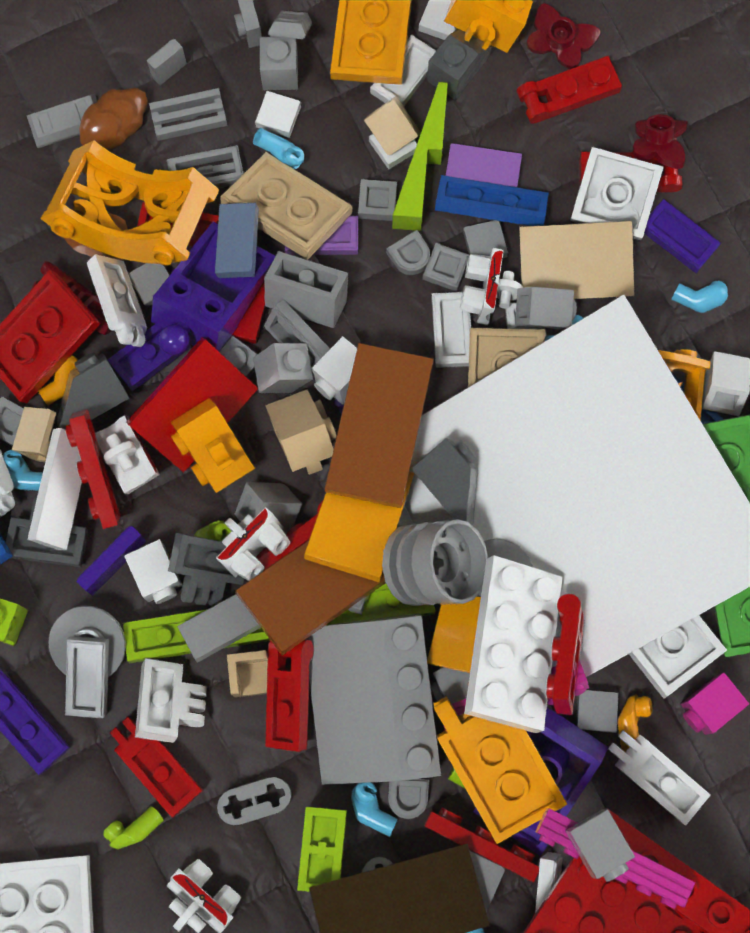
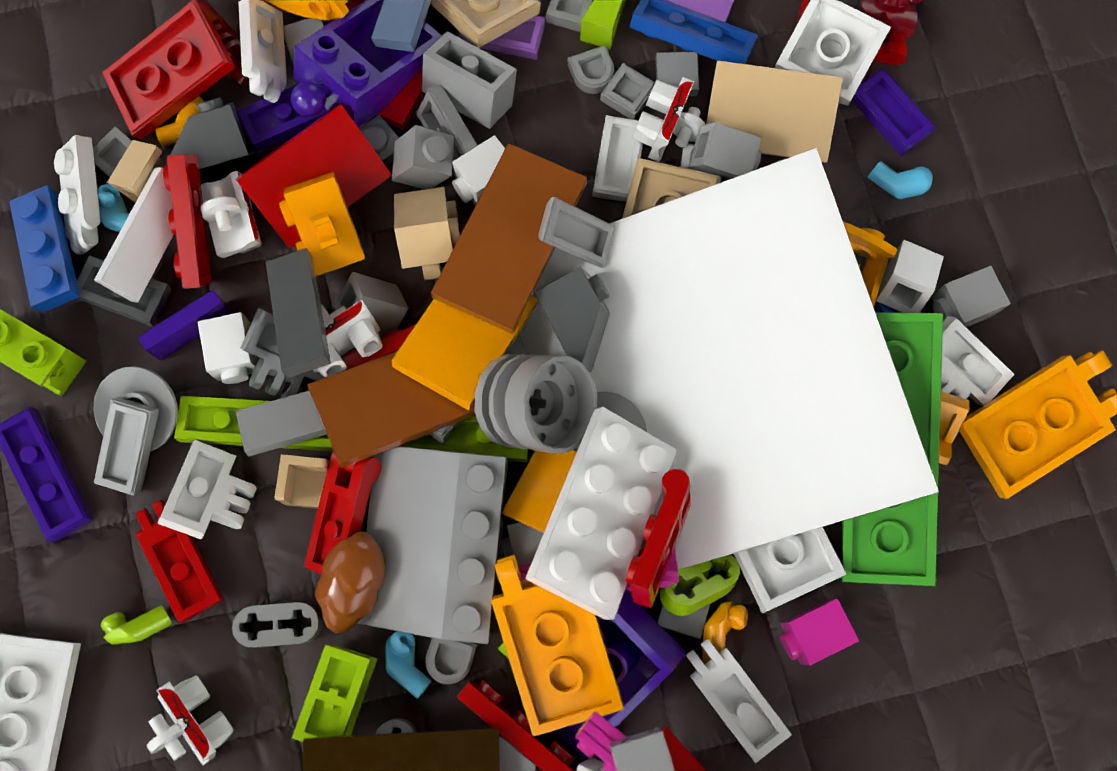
camera: 10 degrees right, 0 degrees up
none -> dark grey tile [265,248,331,378]
none -> dark orange arm [315,532,385,634]
none -> light grey tile [538,197,615,268]
none -> lime beam [660,554,740,616]

